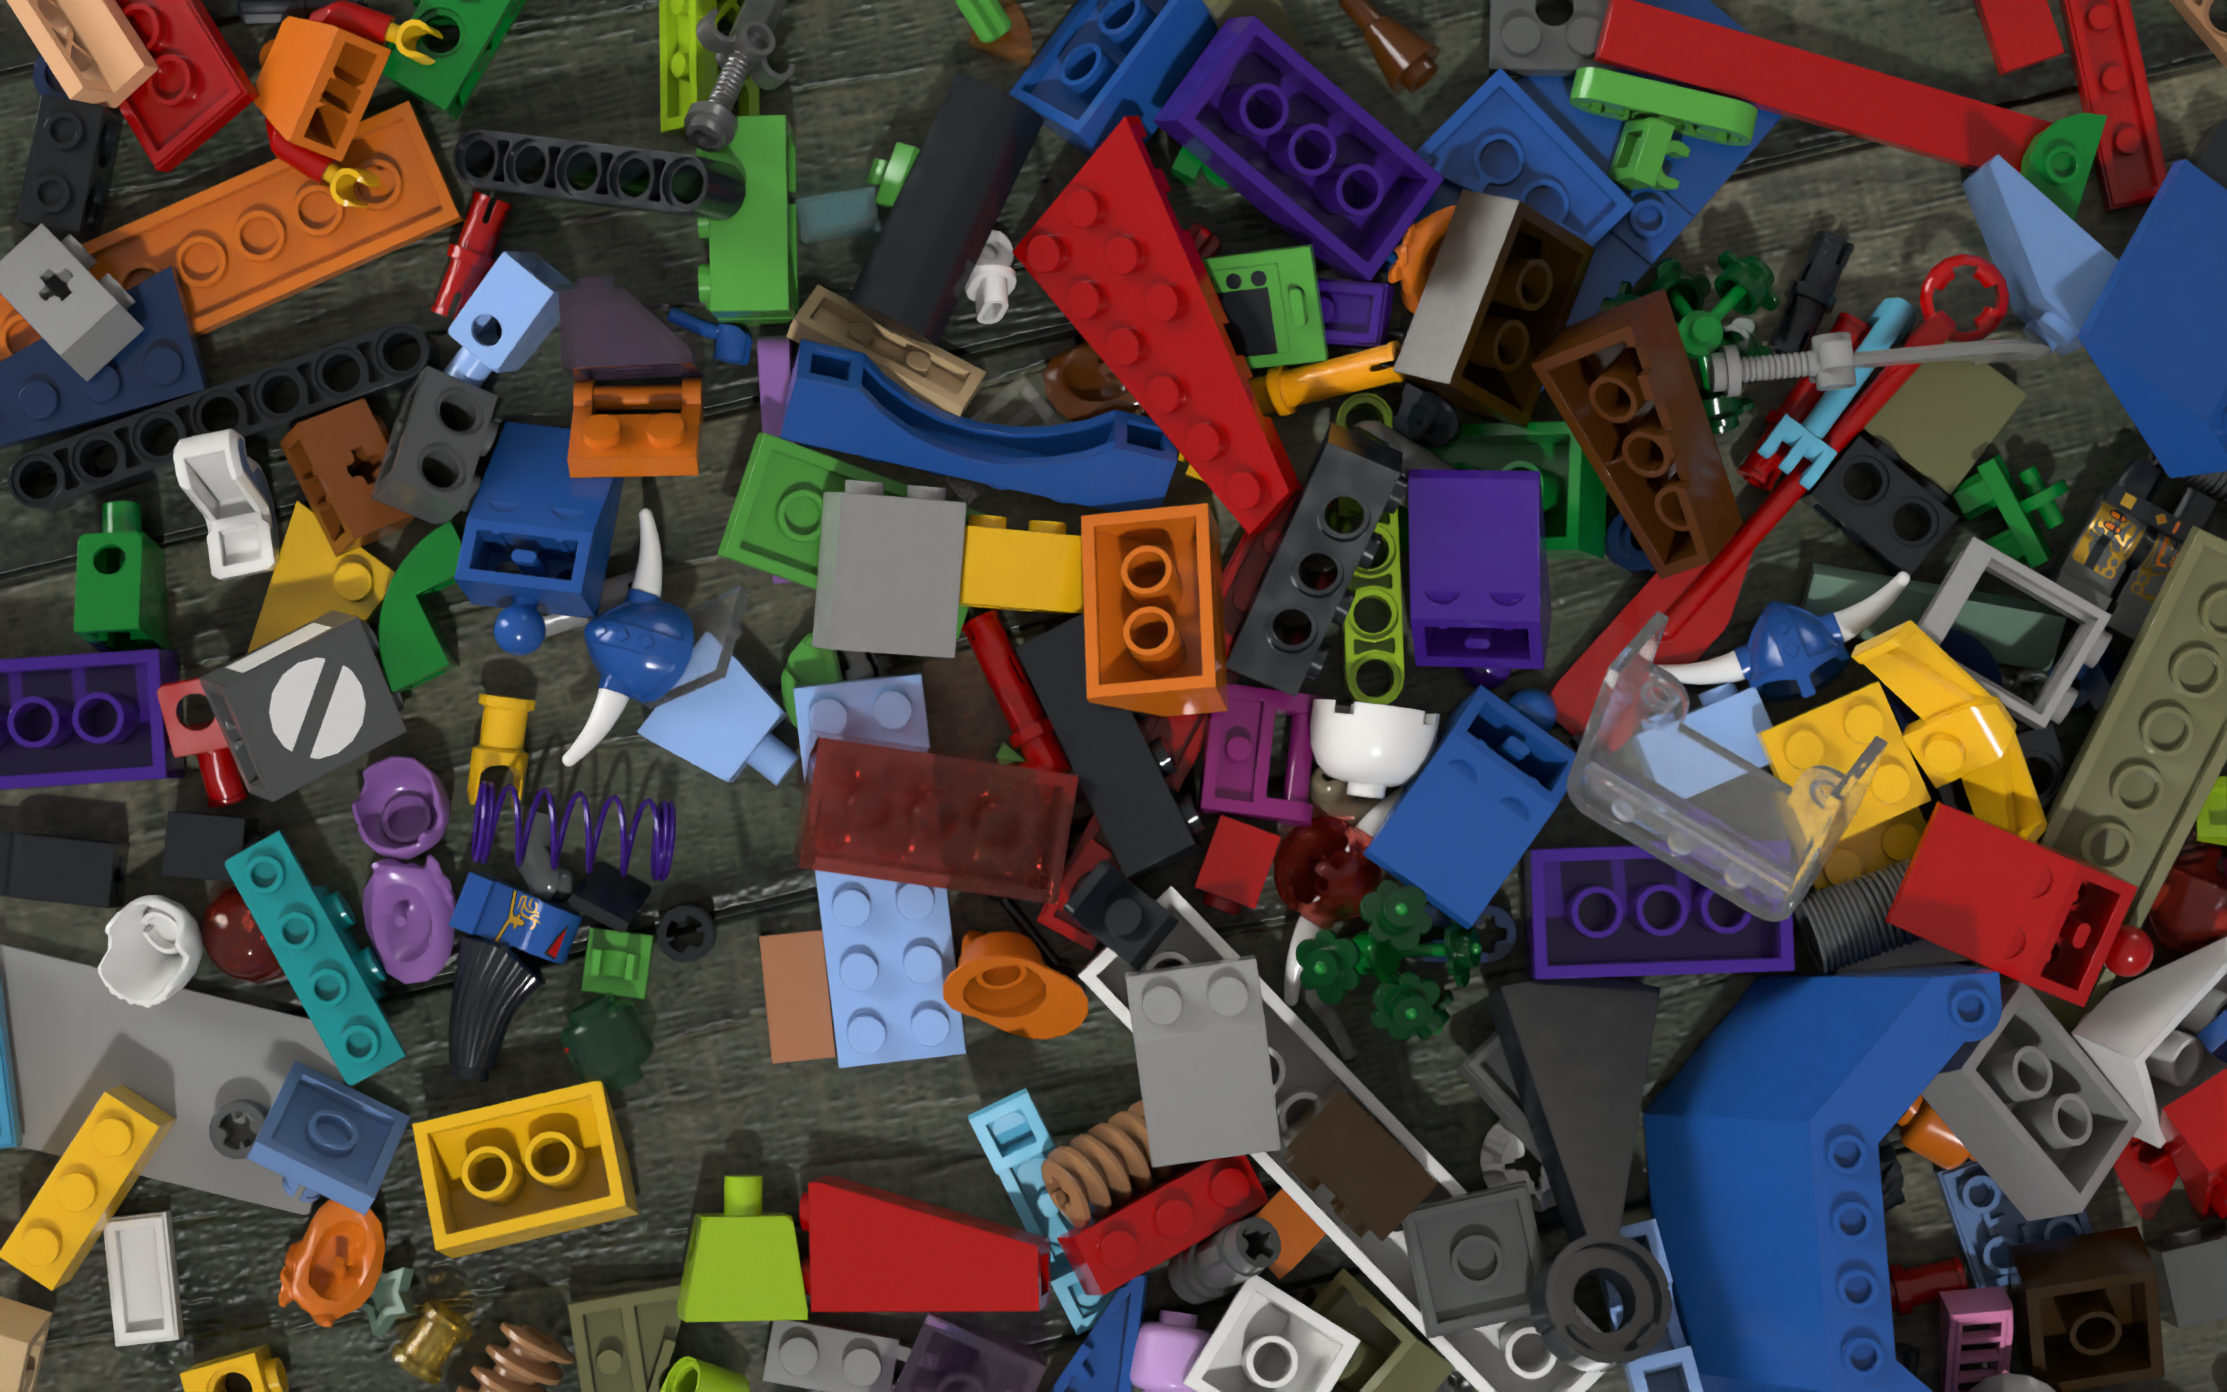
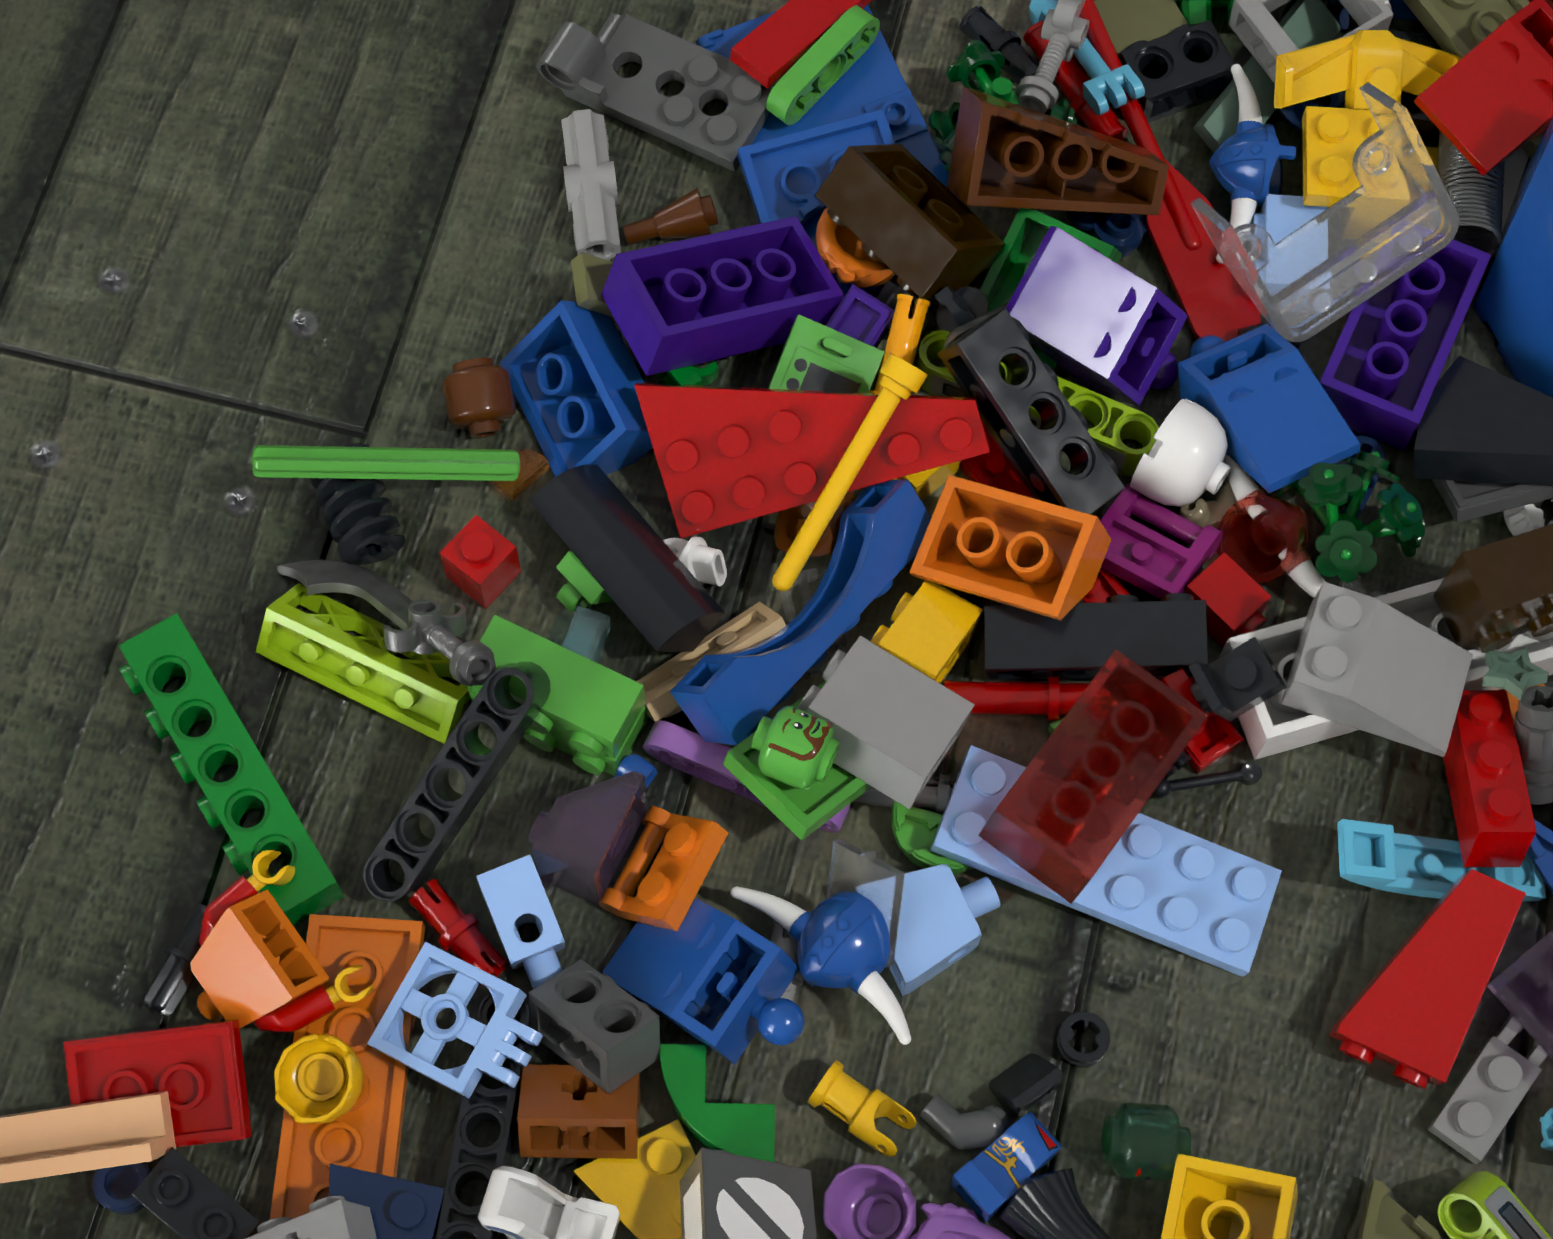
camera: 65 degrees left, 20 degrees down
dark purple piece [472,780,676,882] -> none
bright green tile [581,926,656,999] -> none
lime torso [677,1175,808,1322] -> none
nougat tile [759,929,837,1064] -> none
orange piece [943,930,1088,1039] -> none
medium nougat piece [1041,1099,1172,1229] -> none
bright green tile [1607,117,1690,191] -> none
none -> yellow hair [274,1033,364,1124]
none -> light blue piece [367,942,543,1099]
none -> red brick [439,515,522,609]
none -> bright green head [751,706,840,790]
none -> yellow piece [772,353,928,591]
none -> sand green piece [1482,648,1549,701]

